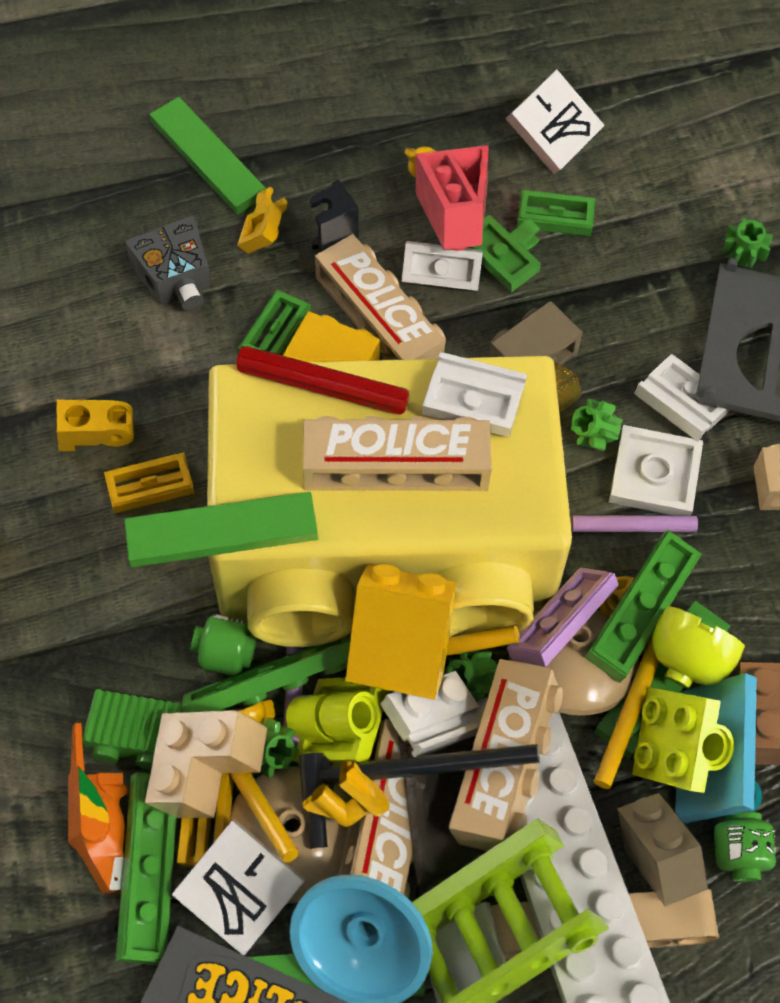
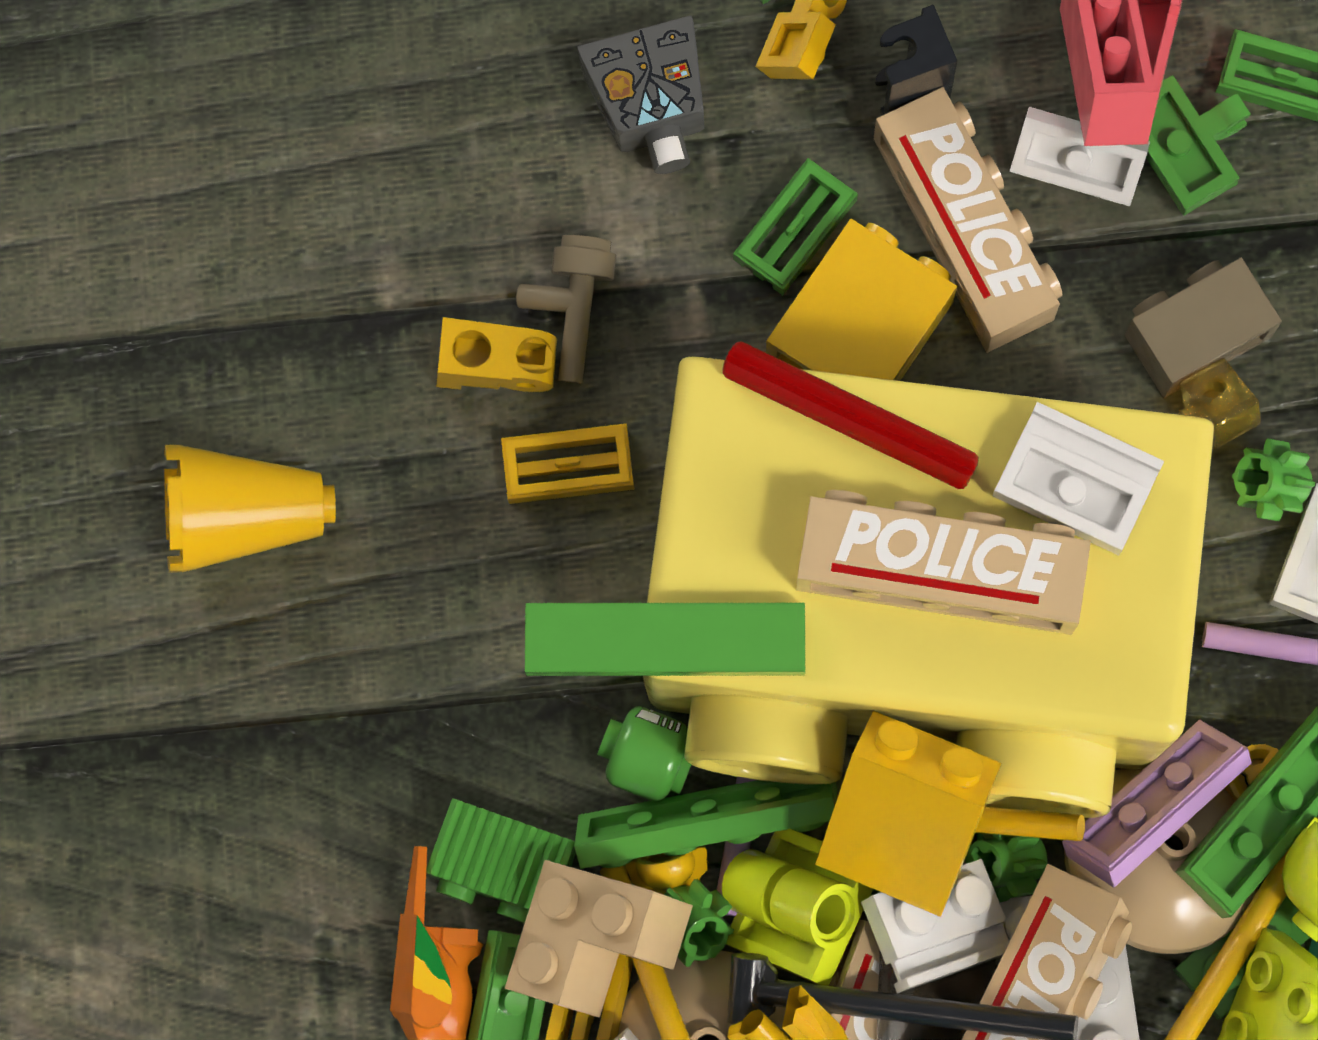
camera: 20 degrees right, 15 degrees up
none -> dark tan piece [516,235,616,384]

